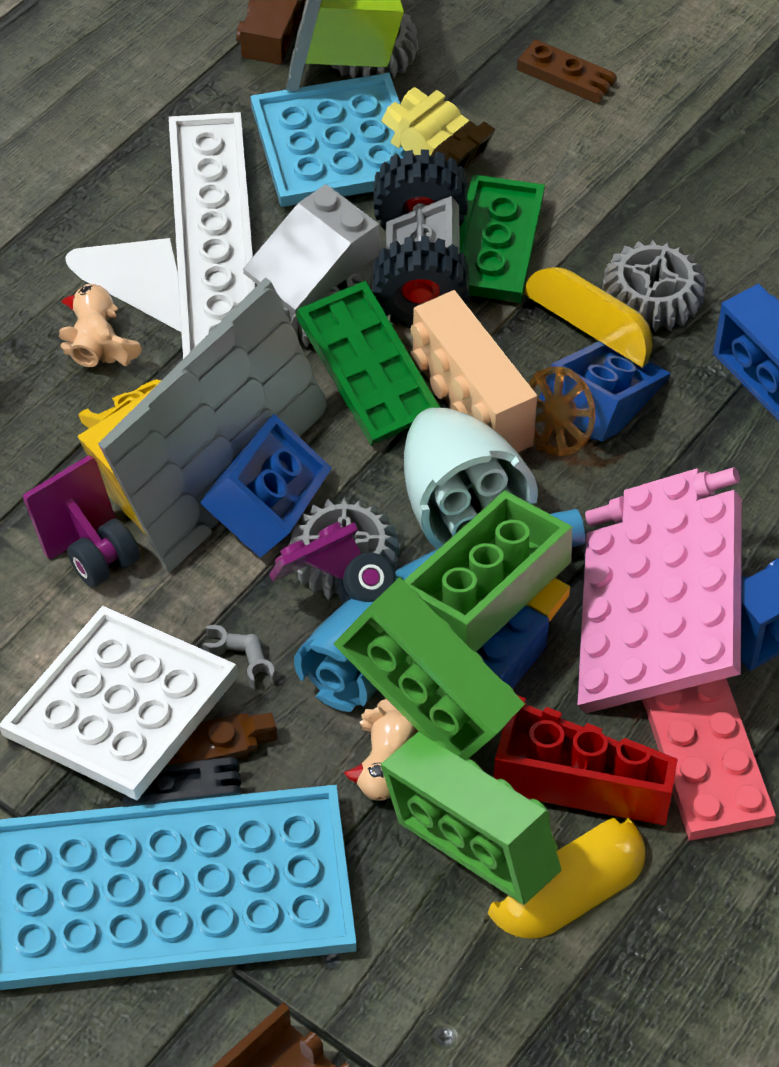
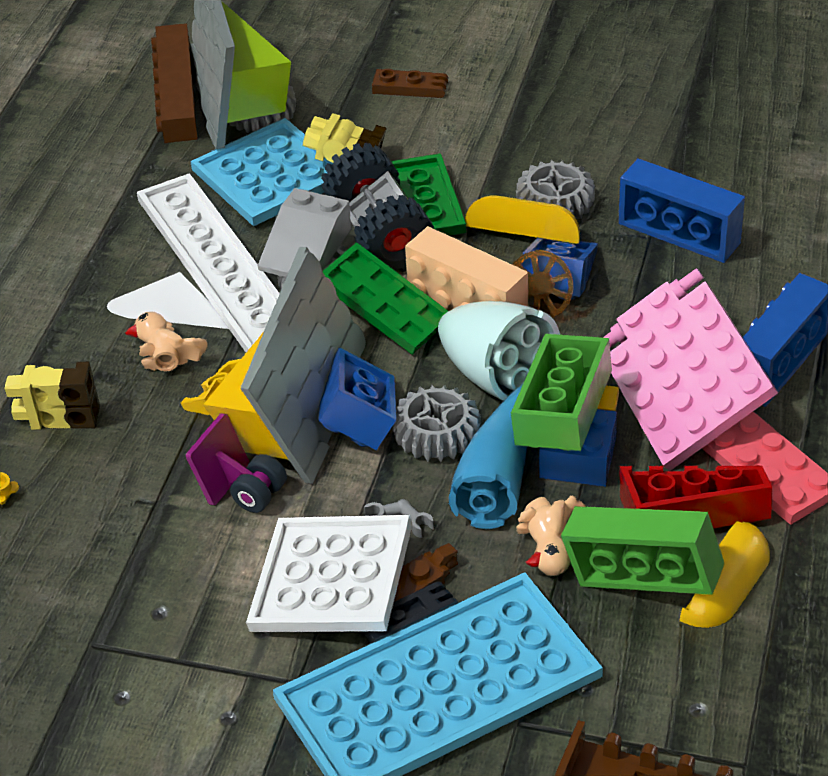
camera: 20 degrees left, 10 degrees down
magenta plate [269,522,396,604] -> none
bright green brick [333,577,525,761] -> none

